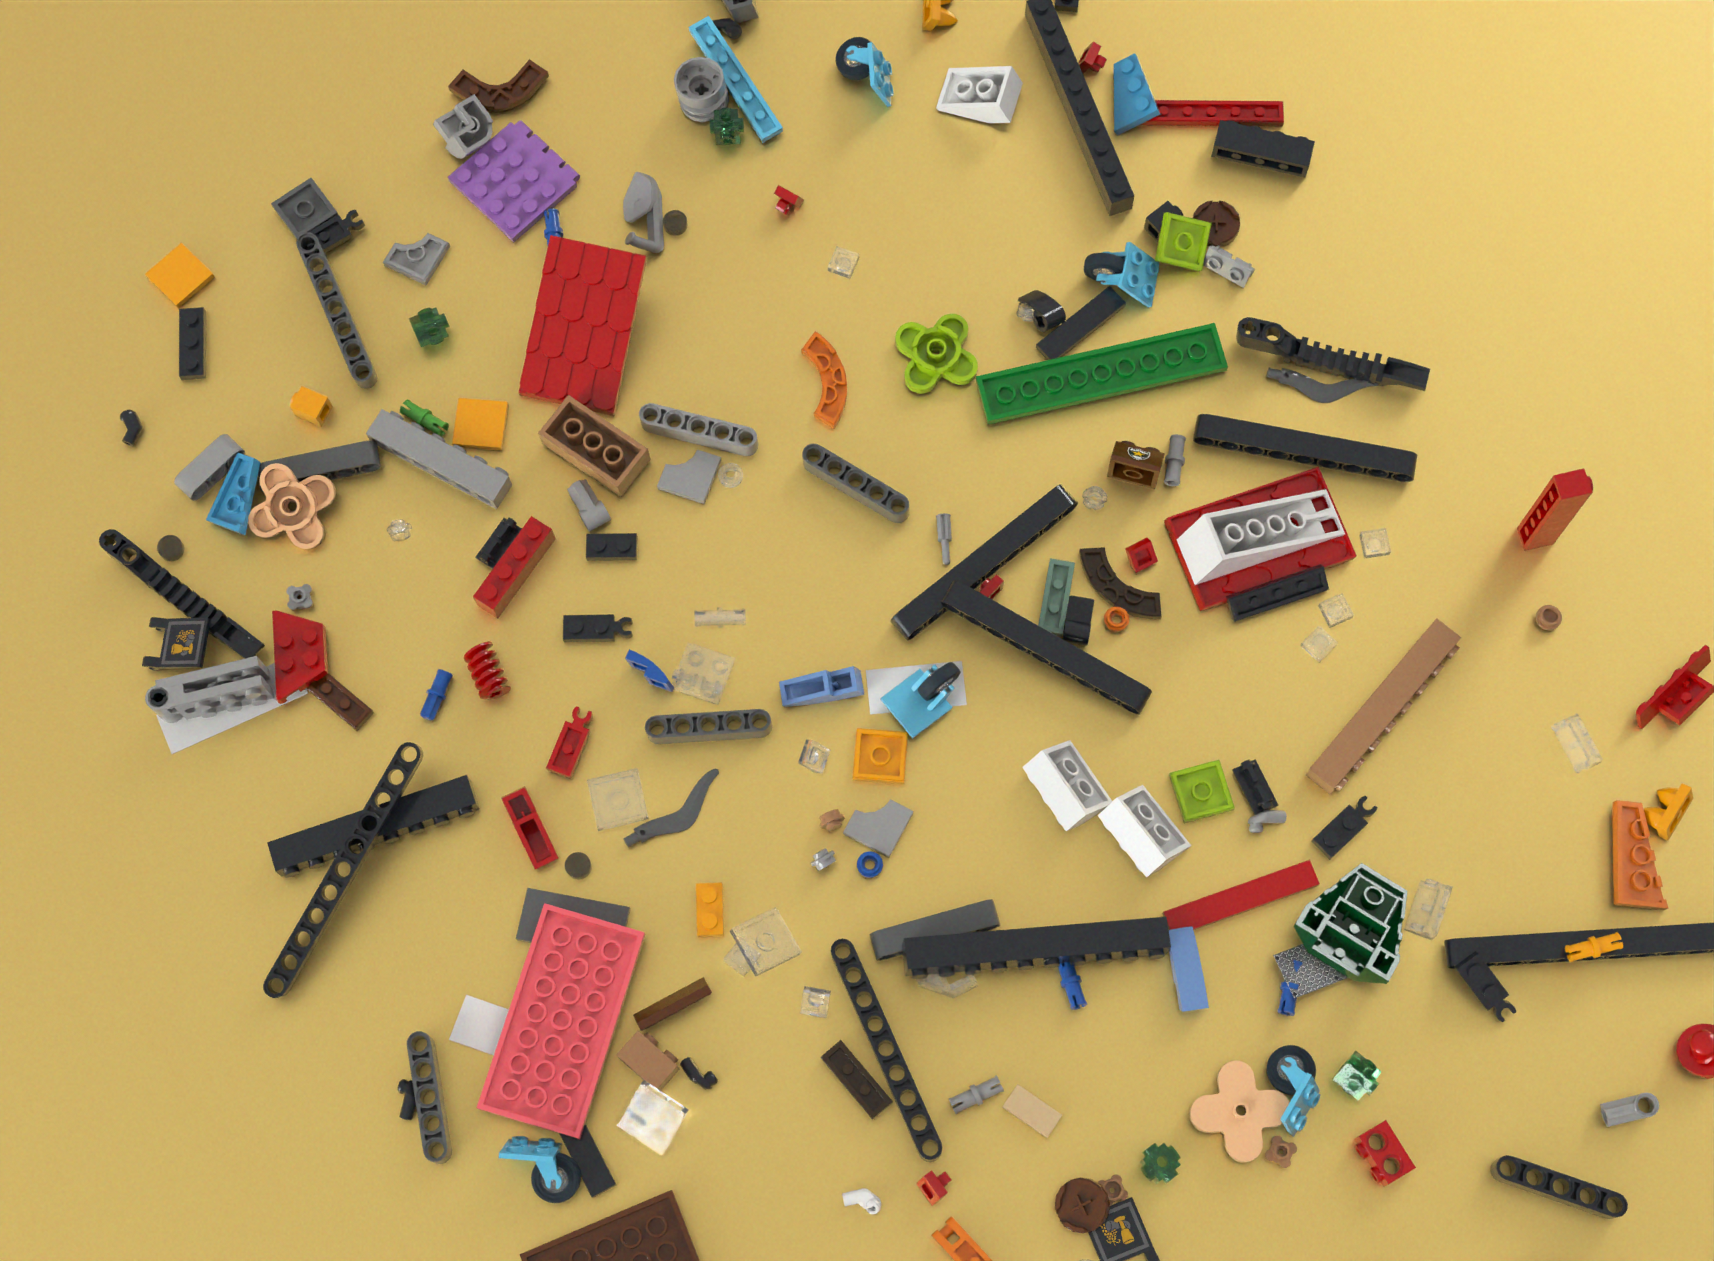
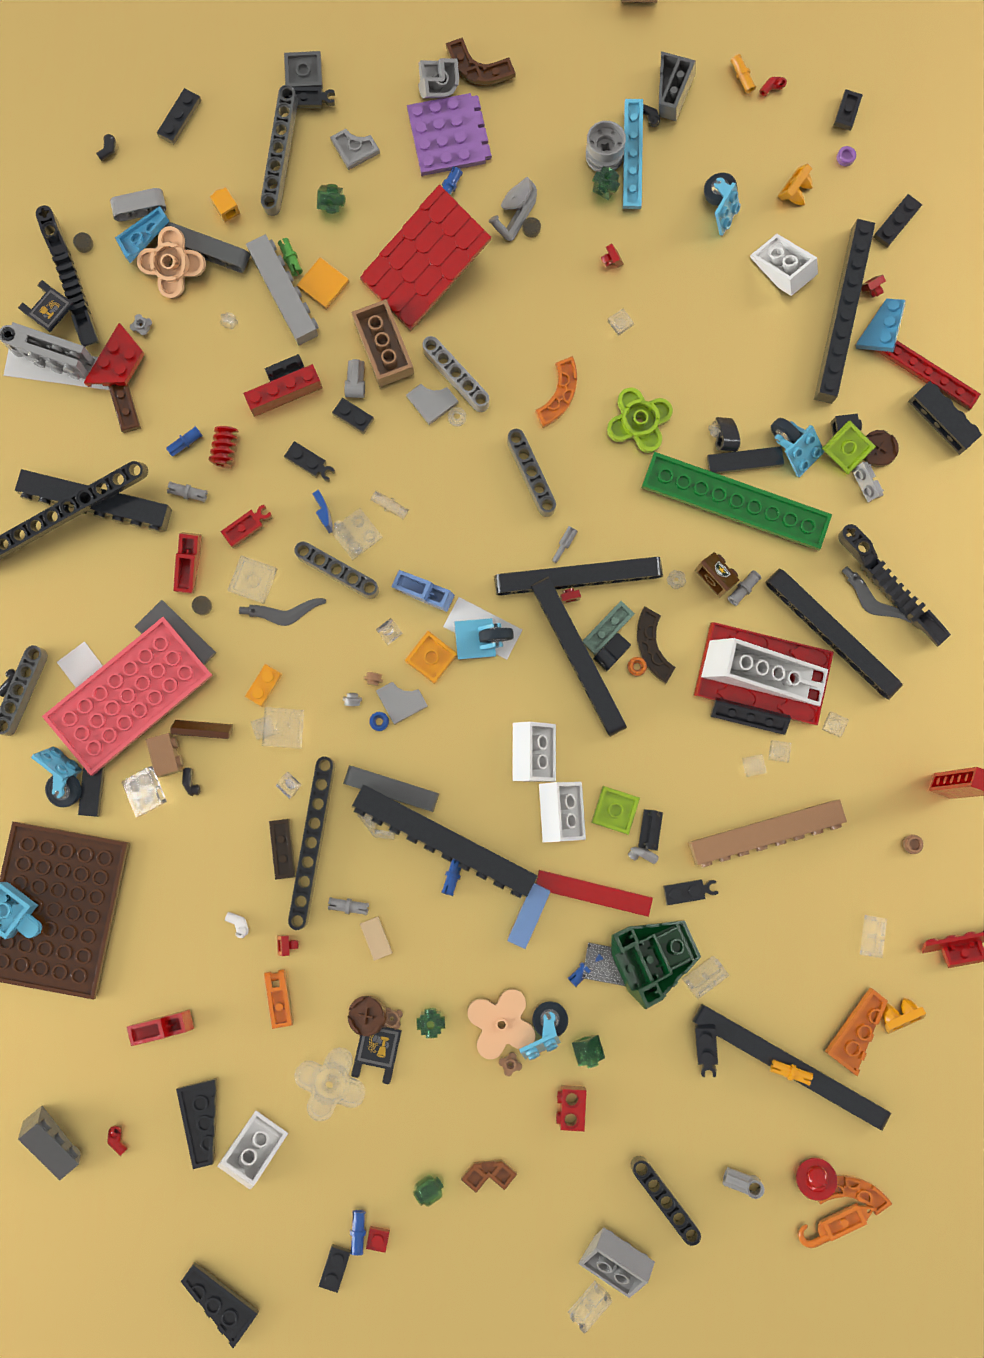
camera: 25 degrees right, 10 degrees up
light orange tile [145,243,215,309] -> none
red plate [1125,537,1158,573] -> none
none -> light grey pin [167,481,208,502]

